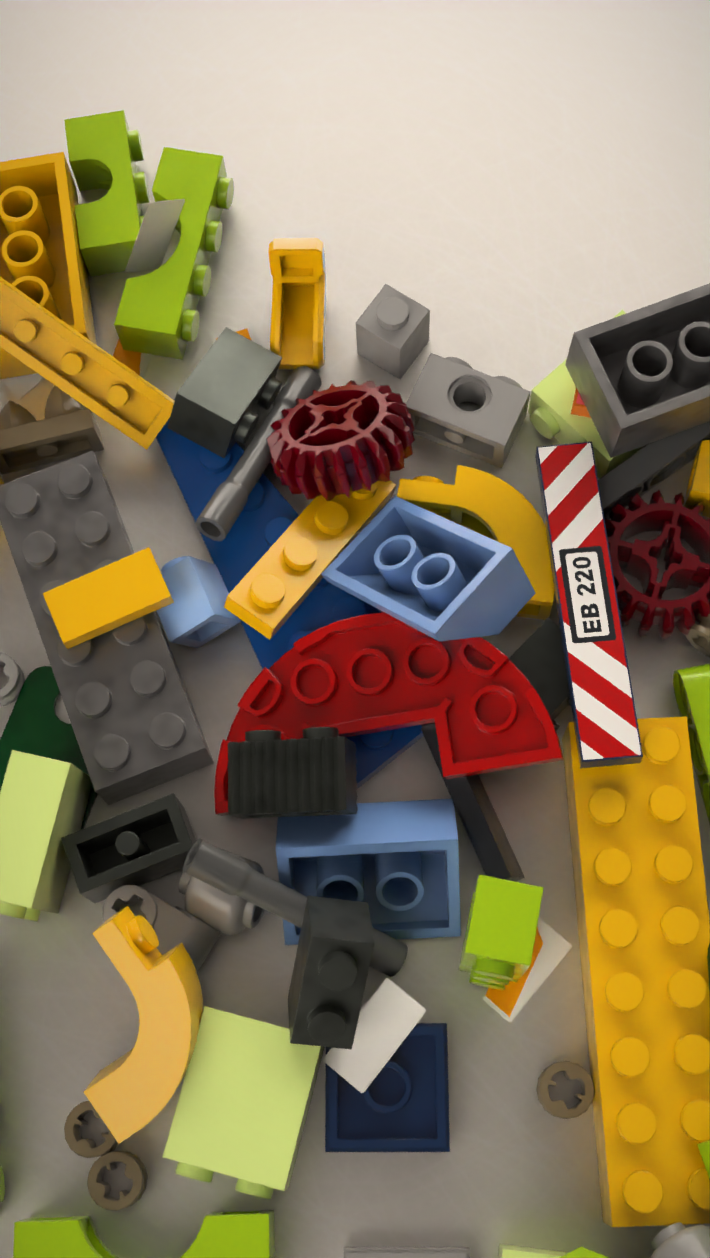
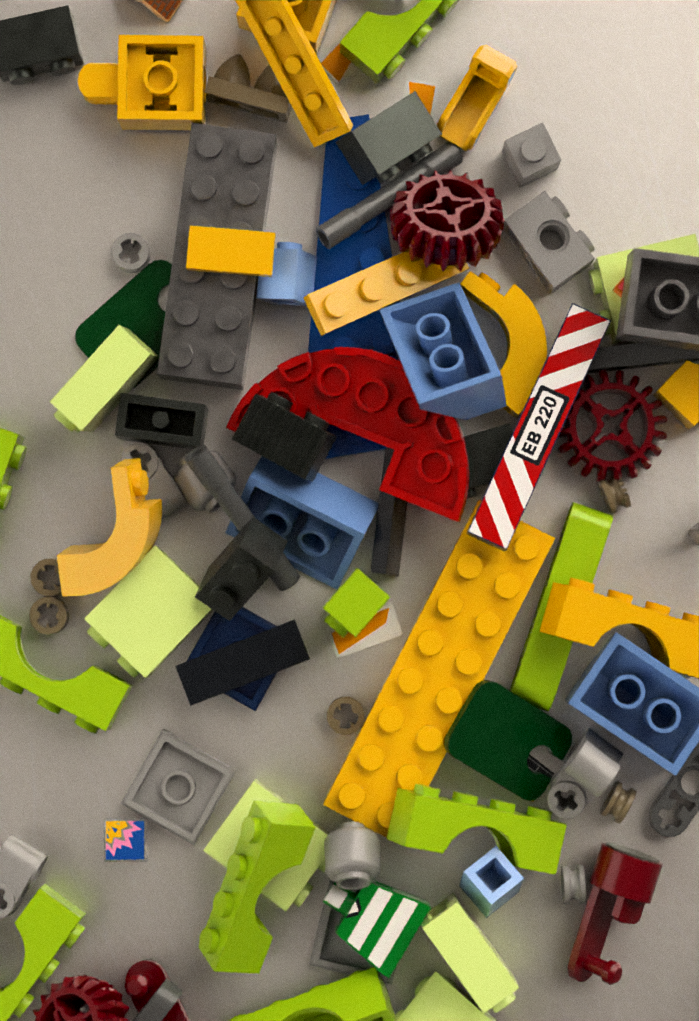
camera: 25 degrees right, 15 degrees up
white sticker [323,978,426,1093] -> none
none -> black tile [175,619,310,706]

